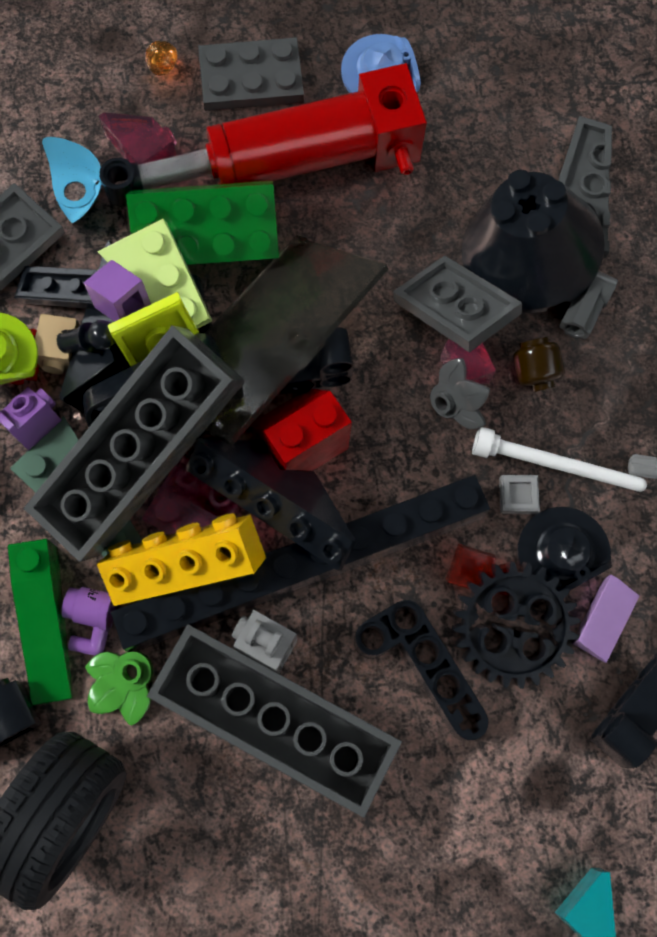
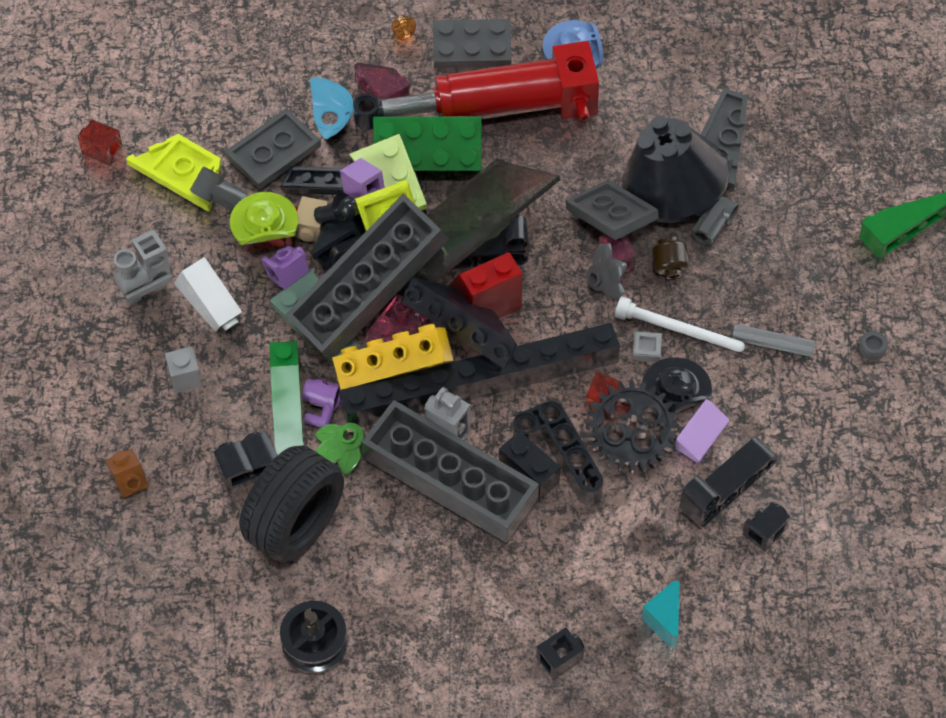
camera: 10 degrees right, 15 degrees down
none -> black piece [499,431,561,501]

